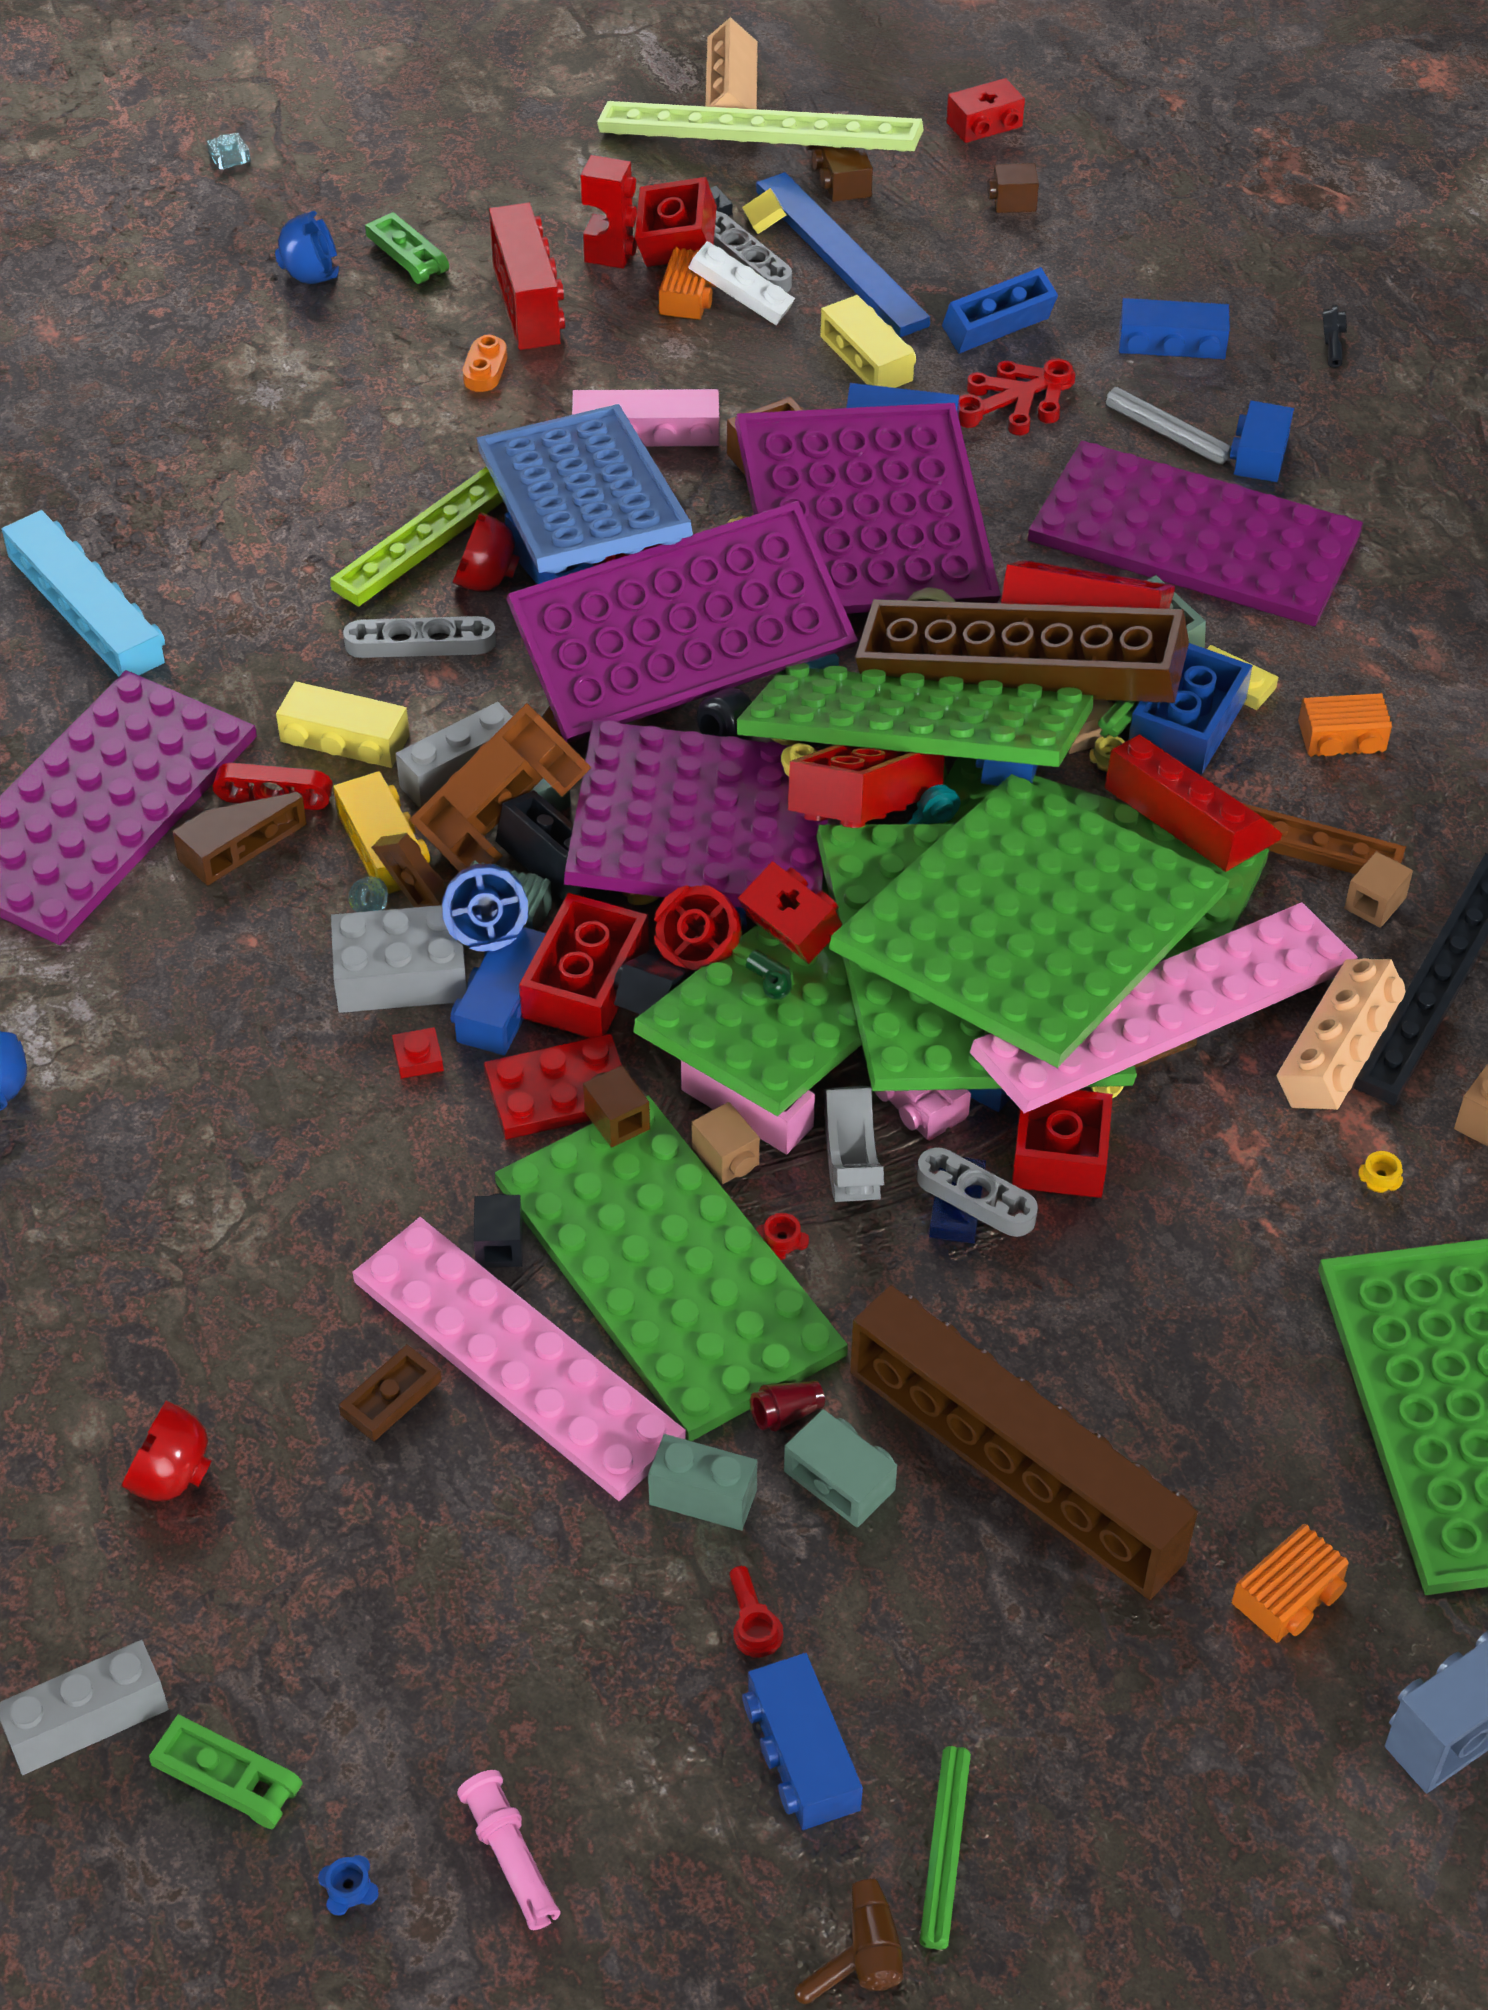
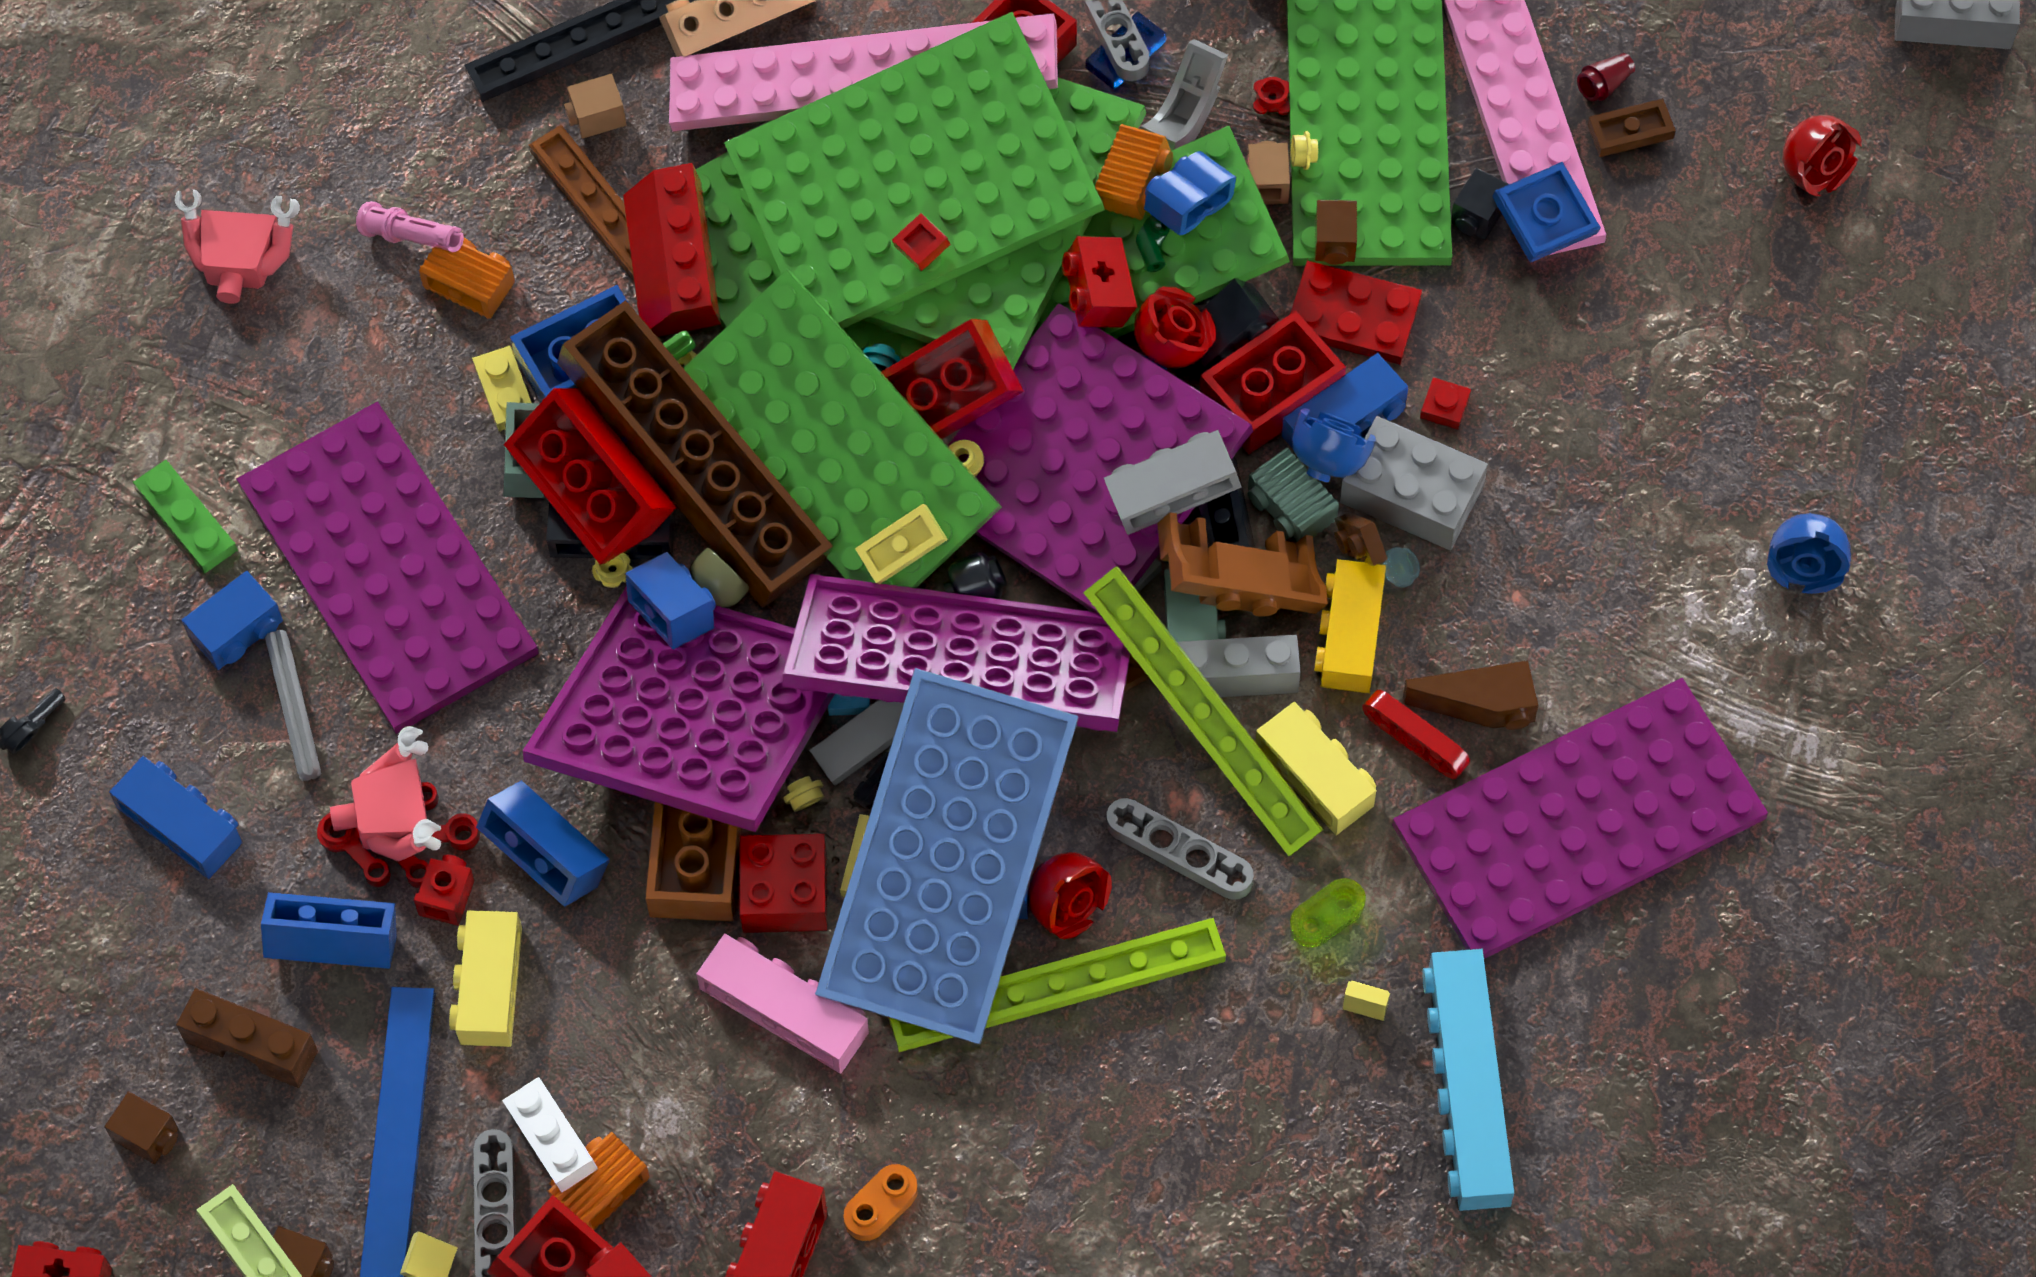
camera: 145 degrees left, 15 degrees up
none -> bright green plate [133,460,238,573]
none -> reddish brown arch [176,988,318,1088]
none -> coral torso [330,726,441,861]
none -> bright pink pin [356,201,464,252]
none -> red brick [414,855,475,926]
none -> blue brick [625,552,716,649]
none -> red brick [740,834,827,933]
none -> light yellow plate [855,504,948,584]
none -> red plate [892,213,951,271]
none -> lime plate [1083,567,1323,856]
none -> orange brick [1095,124,1173,220]
none -> light grey brick [1104,430,1241,535]
none -> blue brick [1144,151,1236,236]
none -> light yellow plate [1290,131,1318,170]
none -> clear neon green plate [1290,878,1366,948]
none -> light yellow tile [1343,981,1390,1021]
none -> blue tile [1492,162,1601,263]
none -> dark red cone [1577,53,1635,101]

